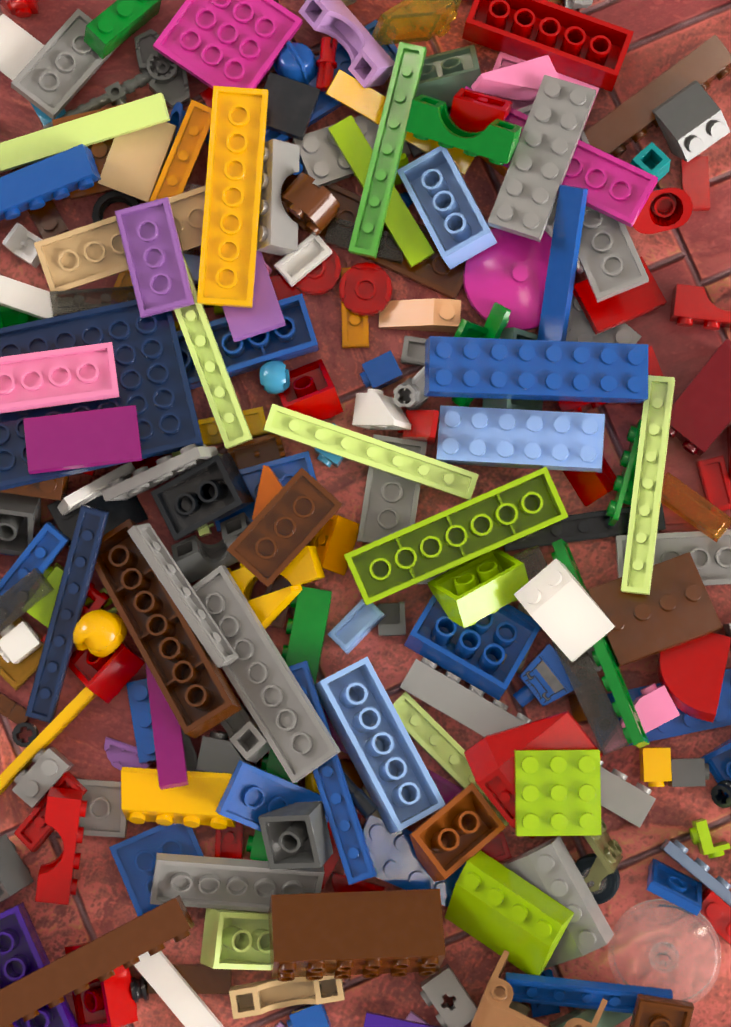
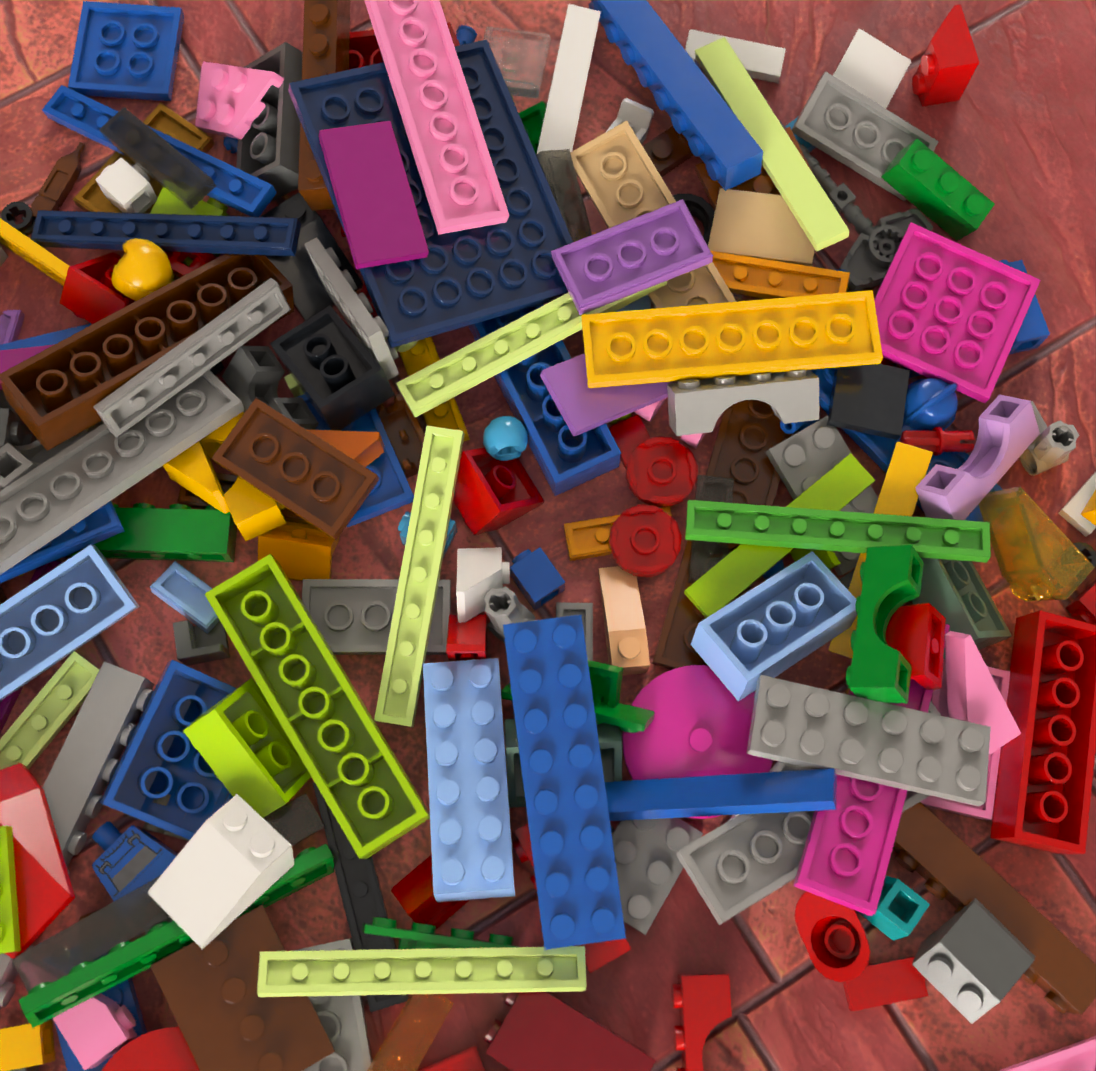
camera: 75 degrees right, 10 degrees down
white tile [57,462,135,515] -> none
white tile [274,234,333,287] -> none
reddish brown brick [281,173,341,237] -> none
red tile [573,256,667,335] -> none

